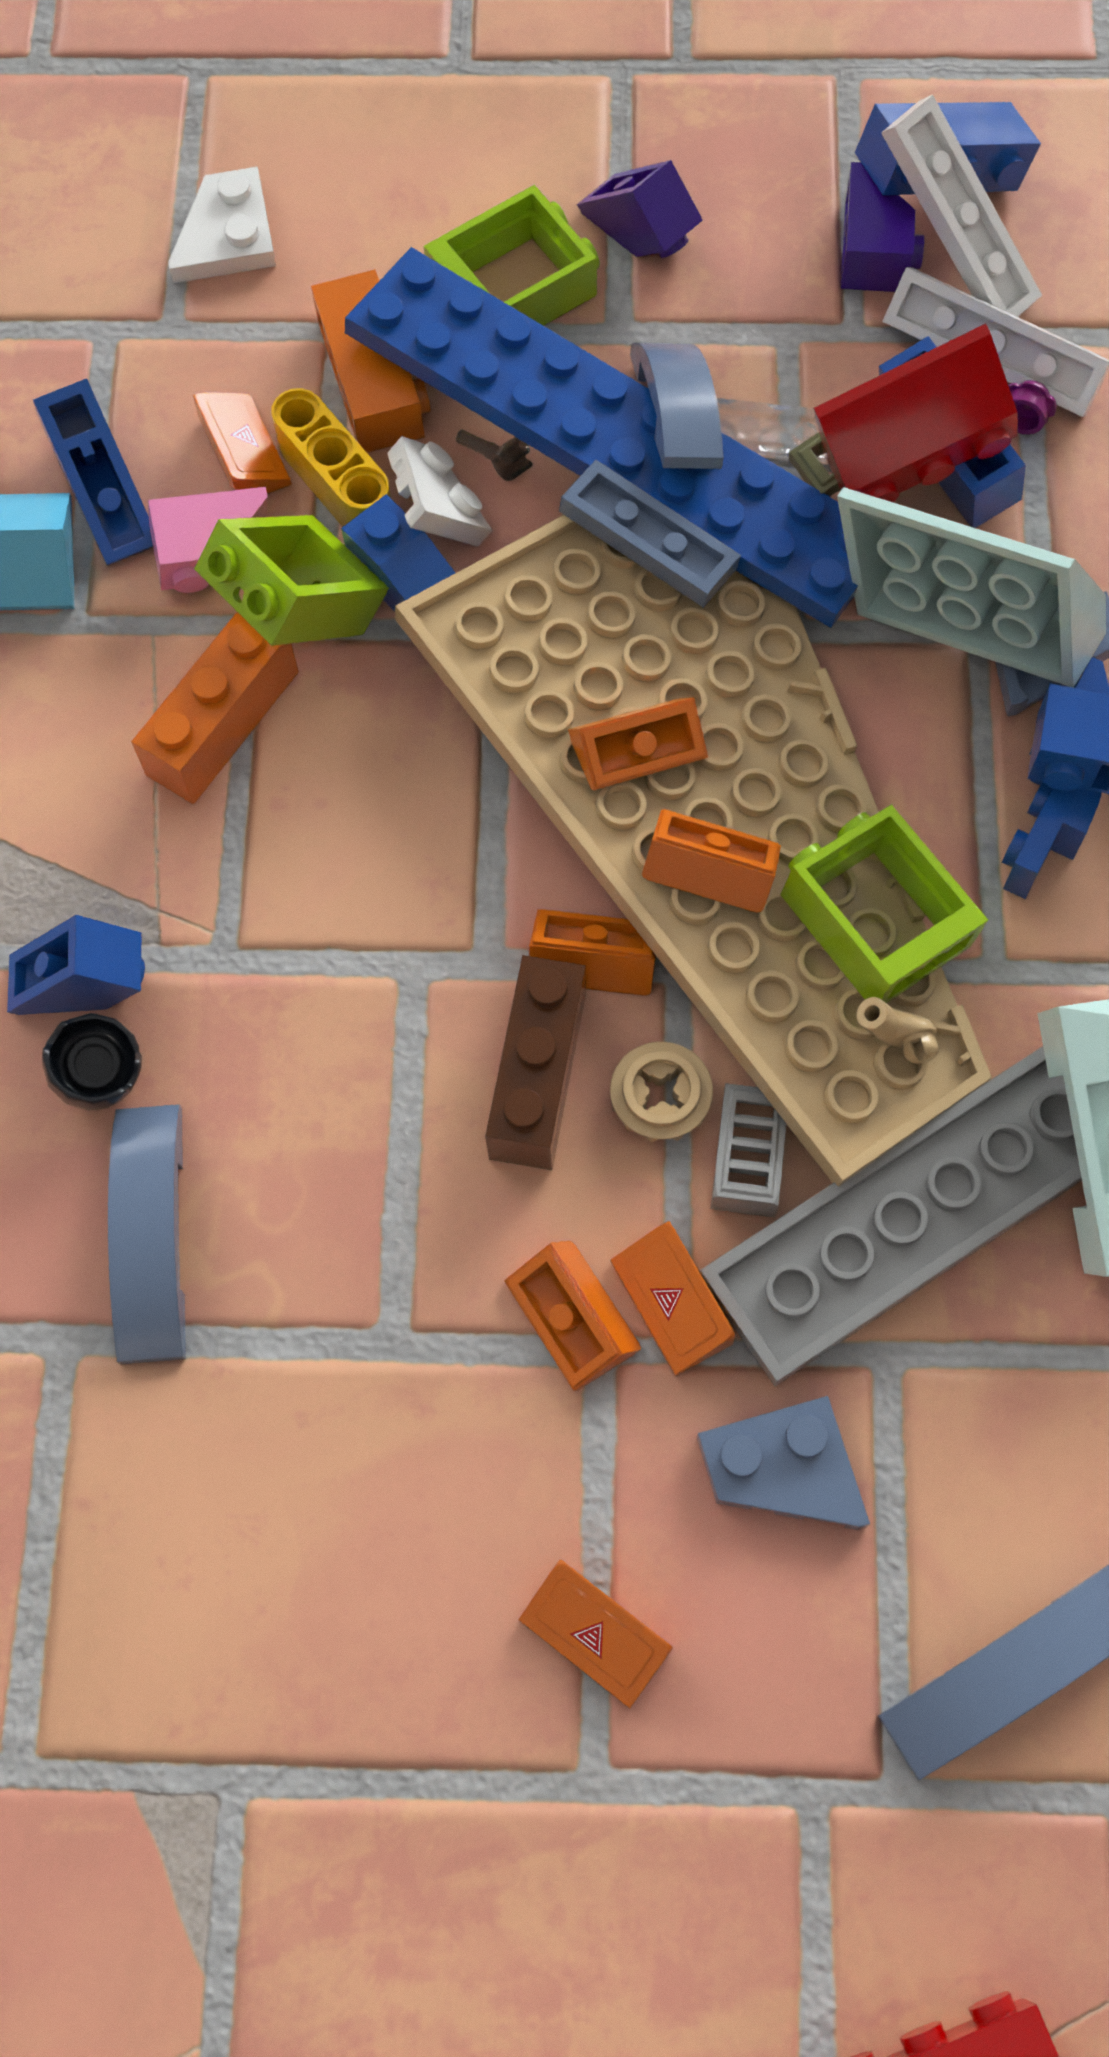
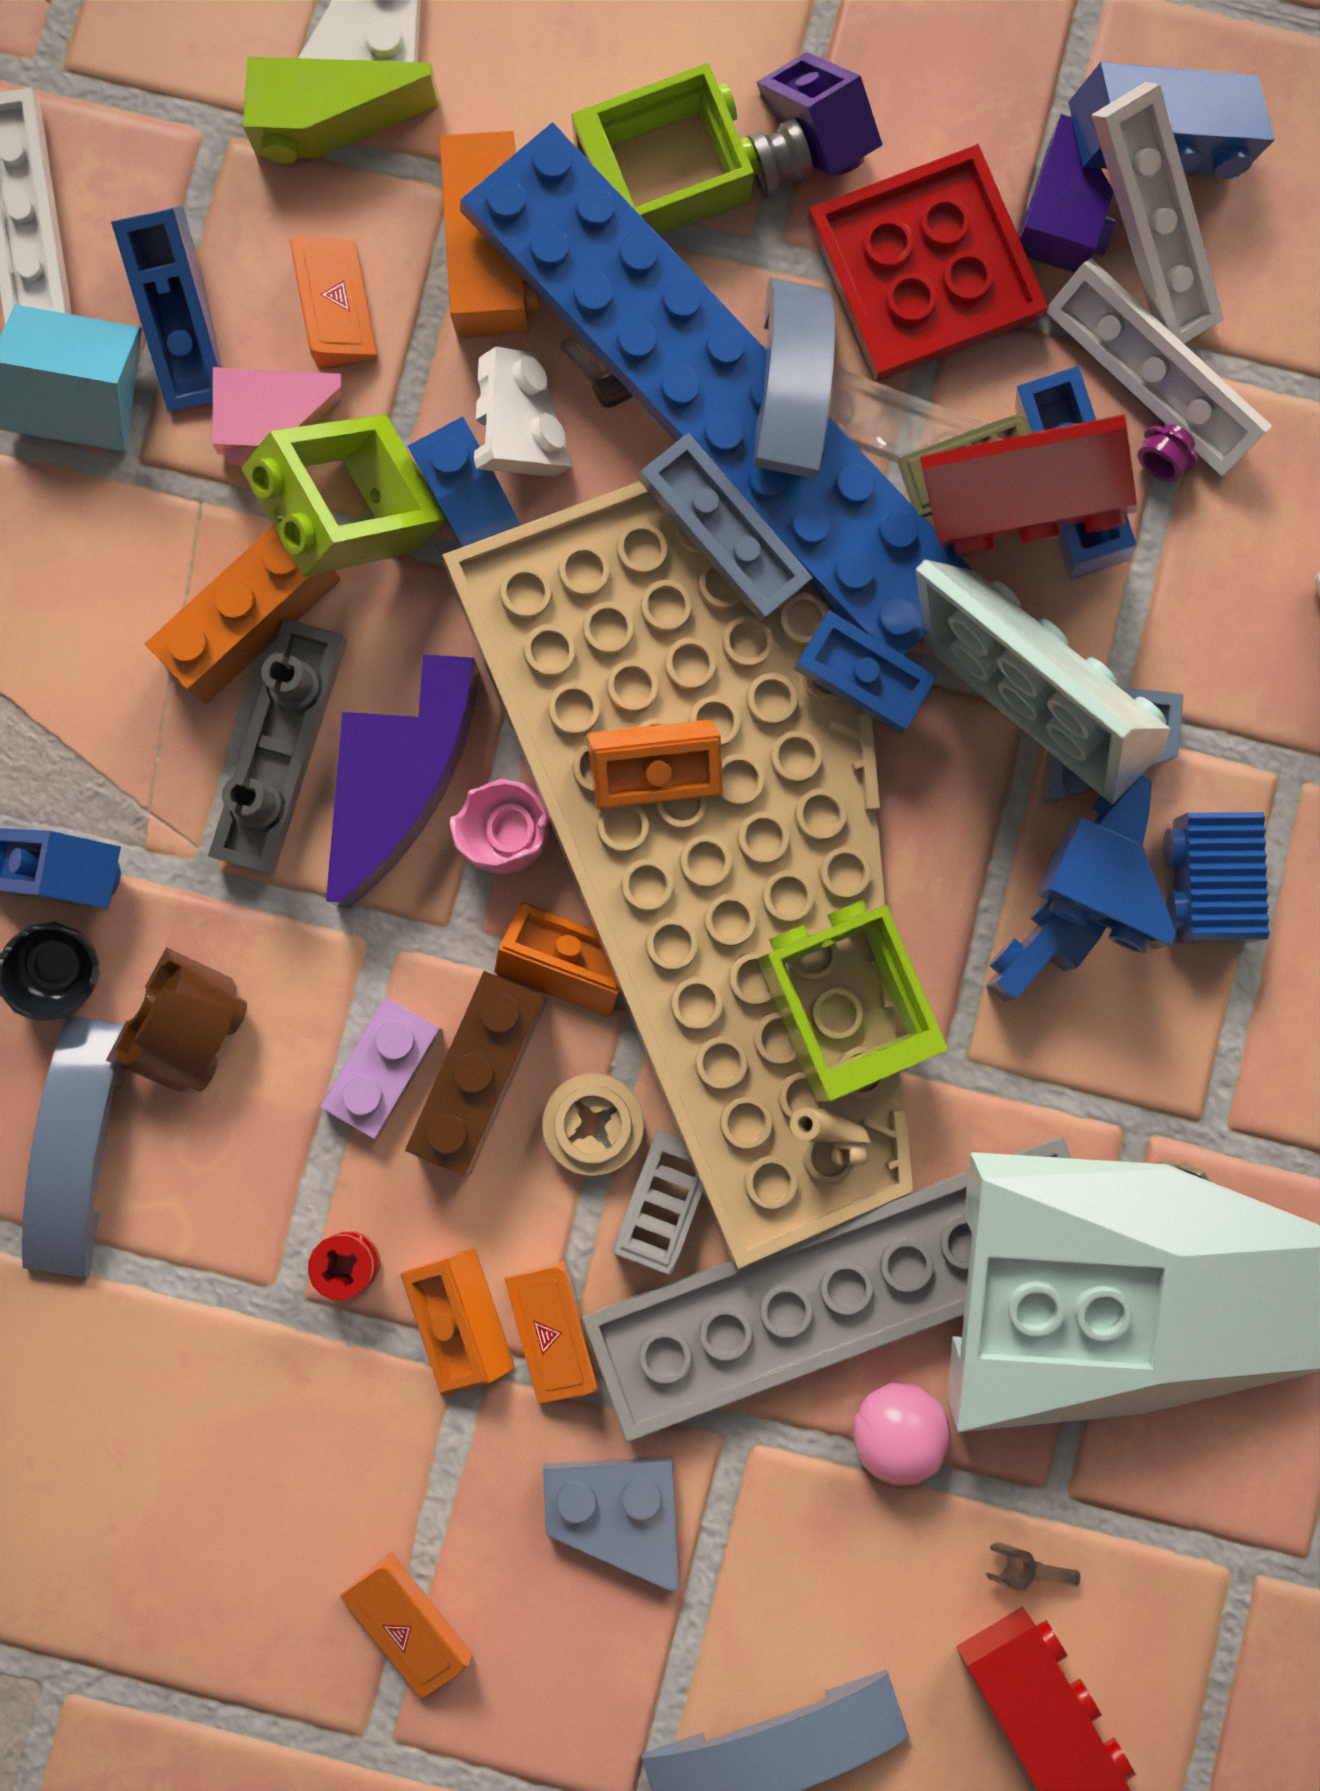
camera: 10 degrees right, 15 degrees up
yellow beam [271,388,391,527] -> none
orange slope [642,809,781,913] -> none
none -> reddish brown cylinder [105,947,247,1092]
none -> dark grey plate [208,618,347,876]
none -> lime slope [243,56,439,164]
none -> red wheel [308,1231,380,1300]
none -> lavender plate [320,997,442,1139]
none -> dark purple slope [326,654,480,908]
none -> bright pink hair [449,779,552,875]
none -> flat silver wheel [746,119,813,196]
none -> blue plate [793,610,937,734]
none -> red plate [807,144,1049,382]
none -> bright pink hair [853,1383,951,1486]

